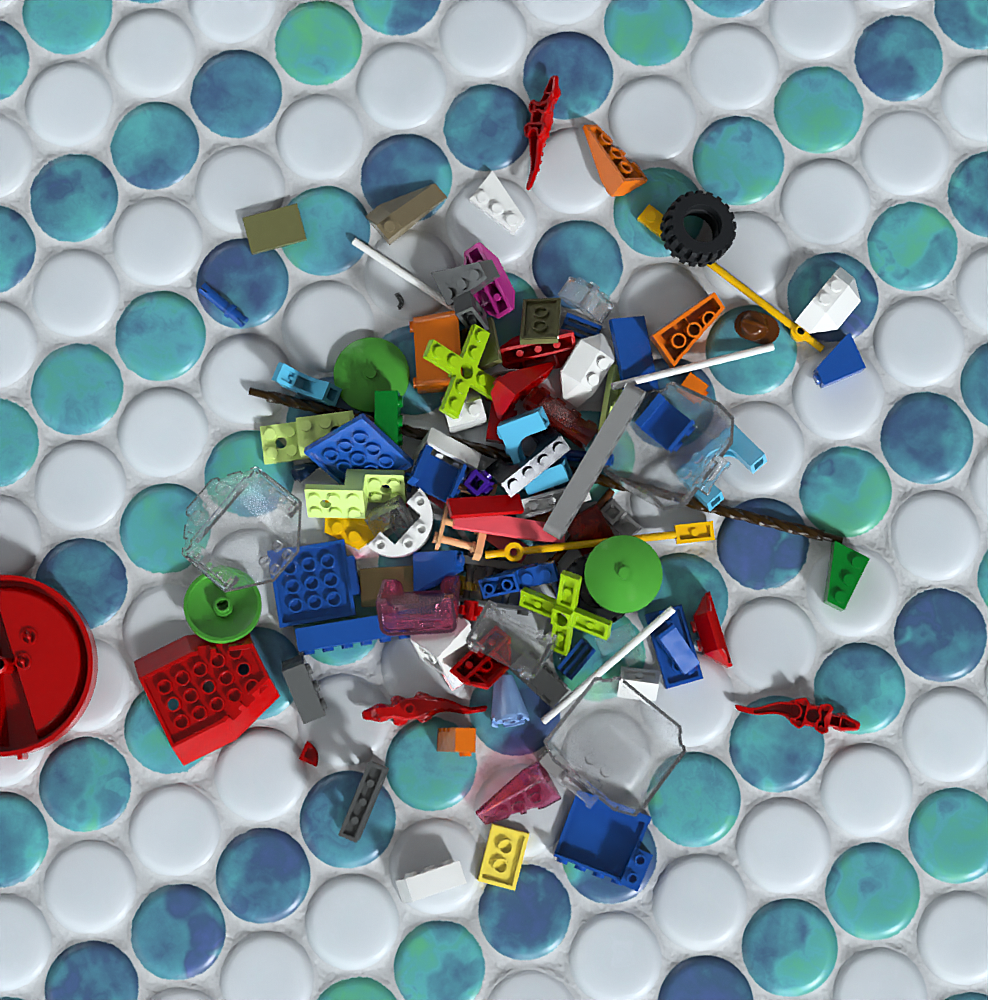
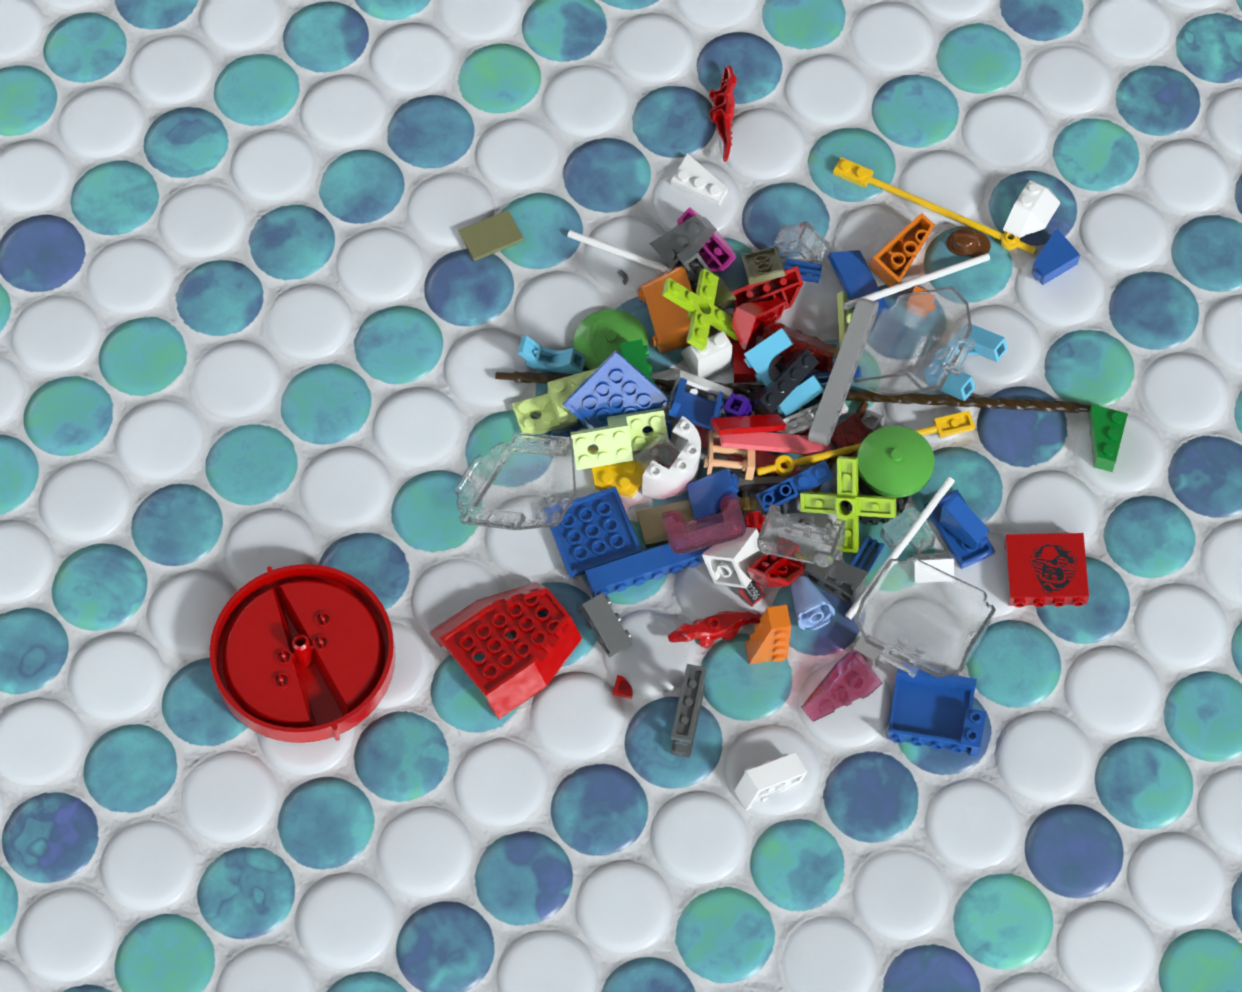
camera: 10 degrees left, 20 degrees down
bright green dish [183,568,262,644] -> none
blue pin [198,283,249,328] -> none
blue tile [347,555,361,596] -> none
dark tan wedge [365,183,447,245] -> none
light yellow tile [477,823,530,891] -> none
white wedge [560,333,615,408] -> none
orange wedge [583,125,648,197] -> none
blue panel [635,393,696,453] -> none
black tyre [660,190,737,267] -> none
red wedge [690,592,733,668] -> none
red animal [735,697,860,734] -> none
none -> red panel [1004,533,1089,608]

